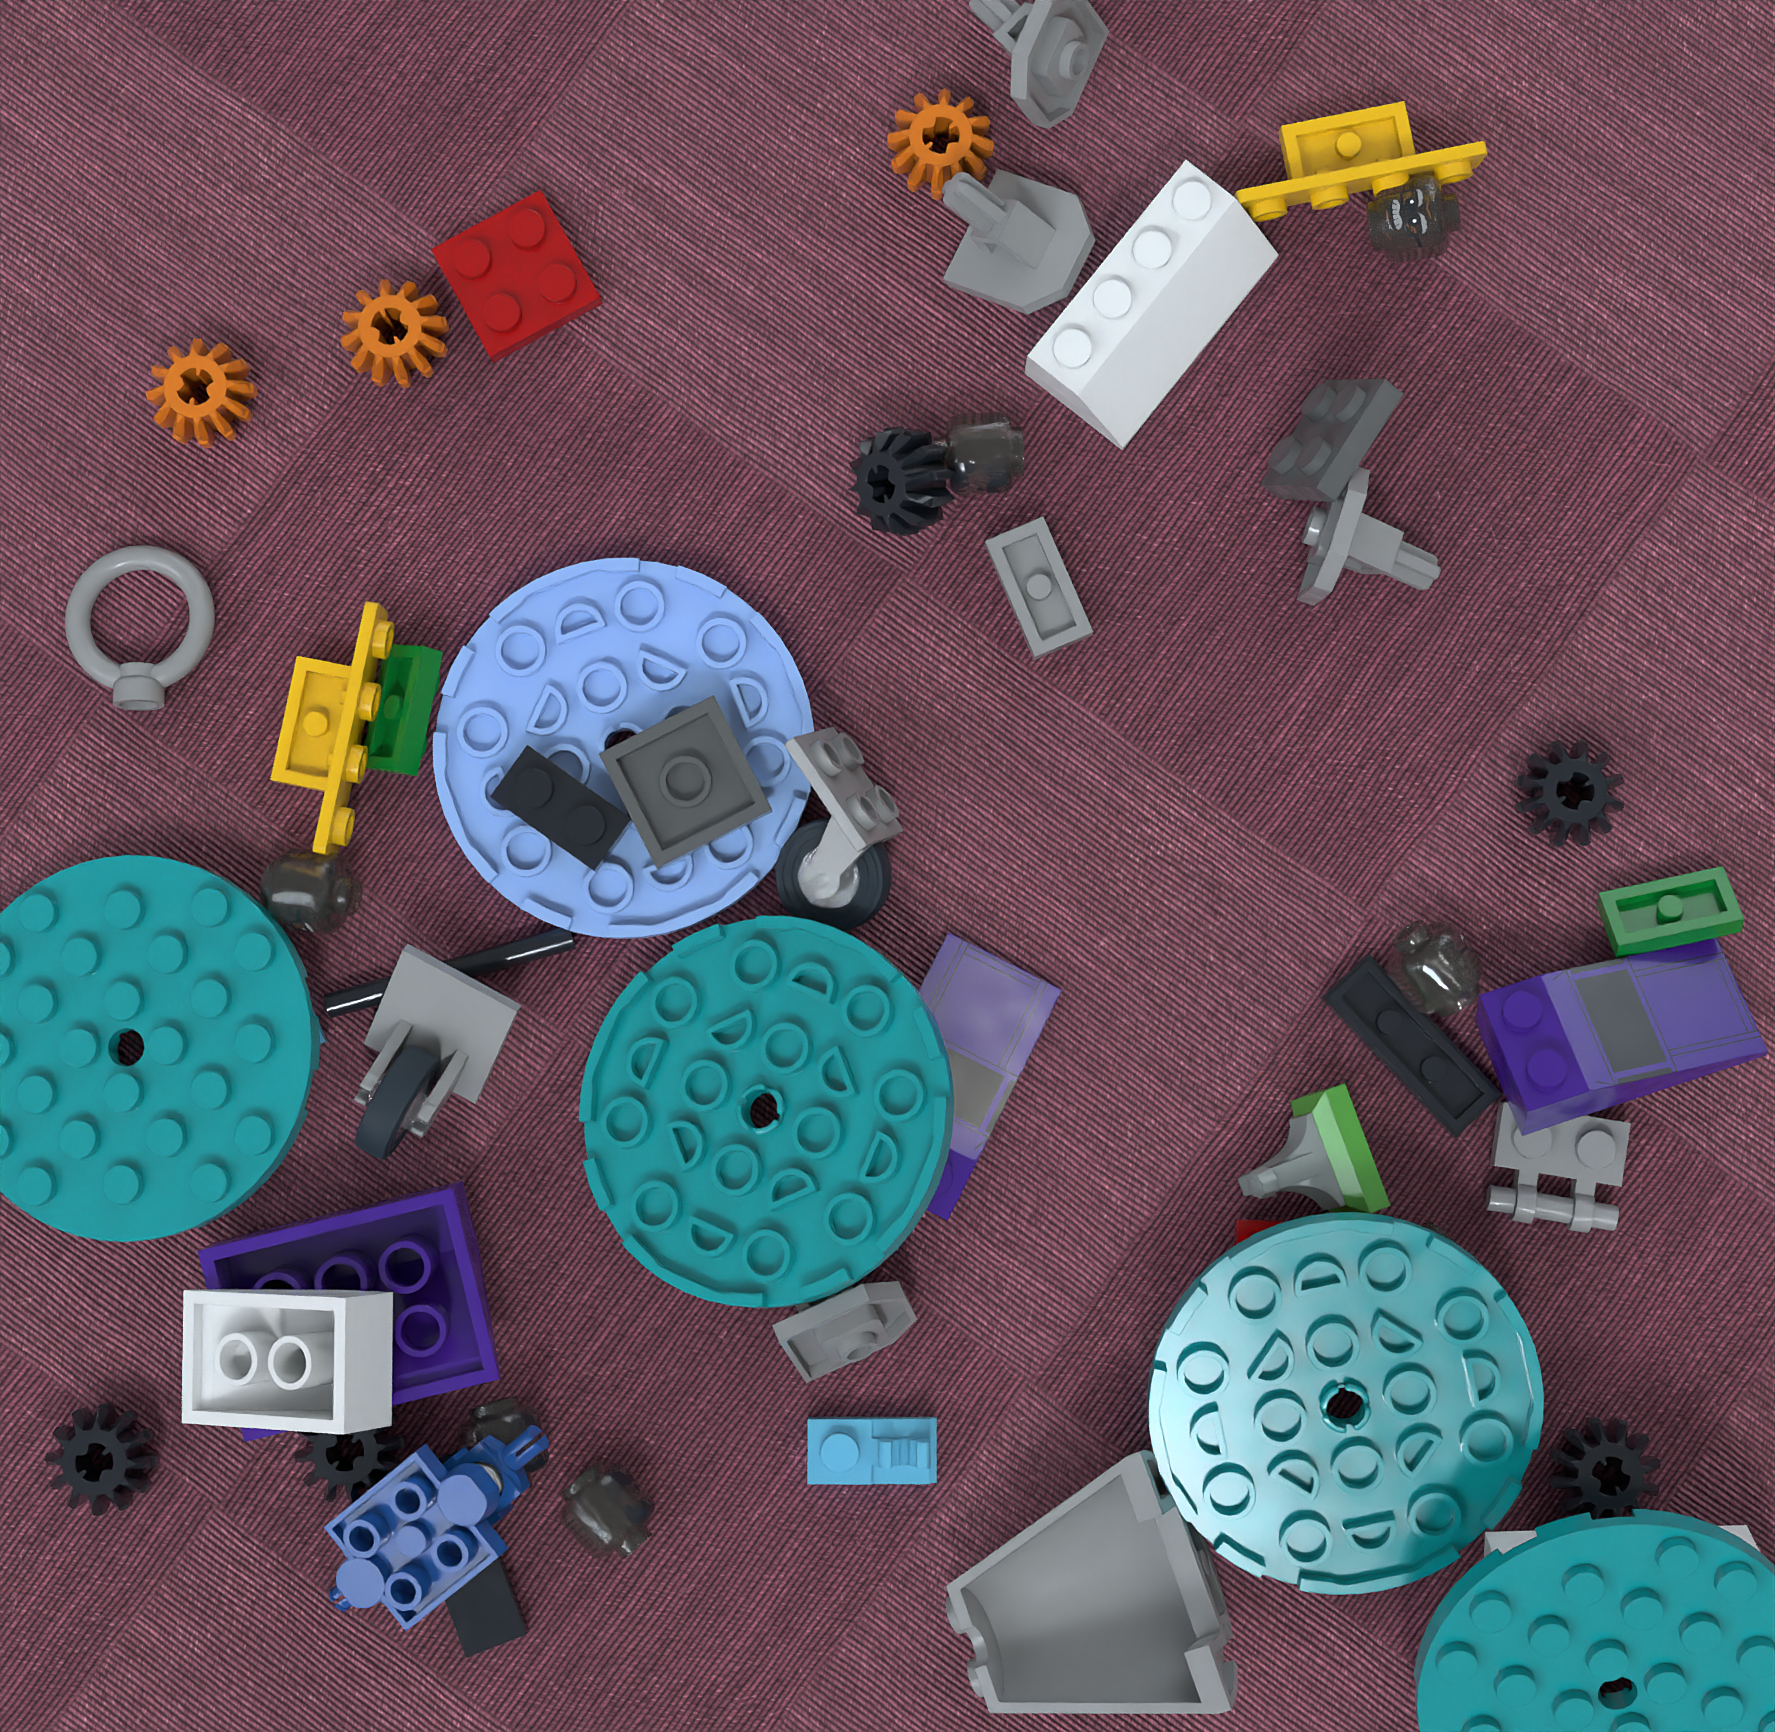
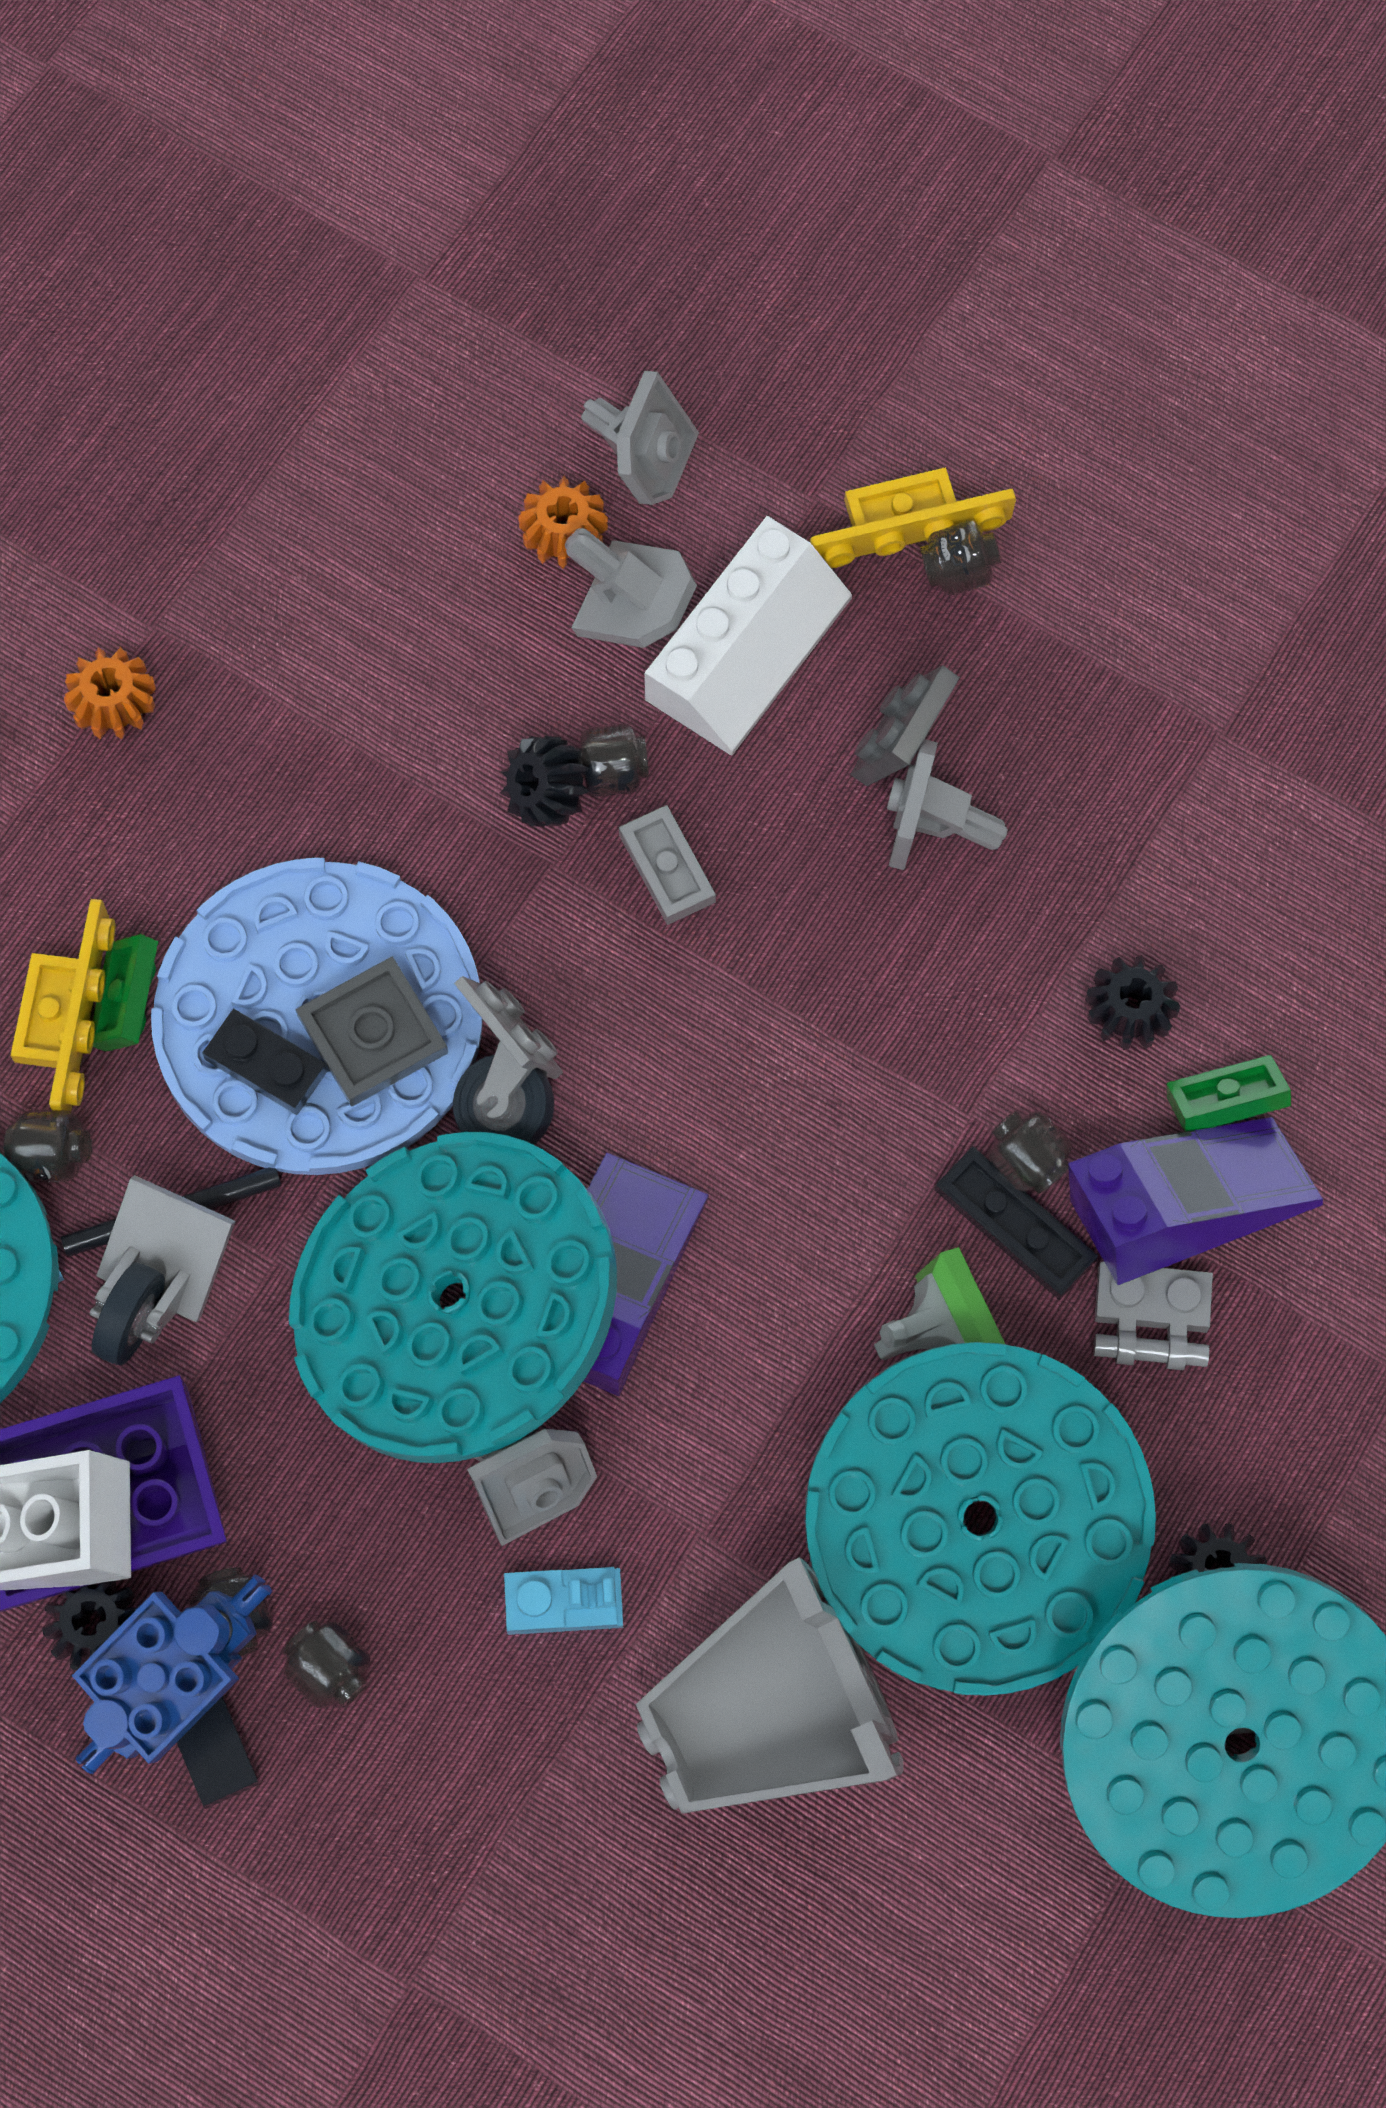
camera: 10 degrees left, 15 degrees down
red plate [431,190,603,363] -> none

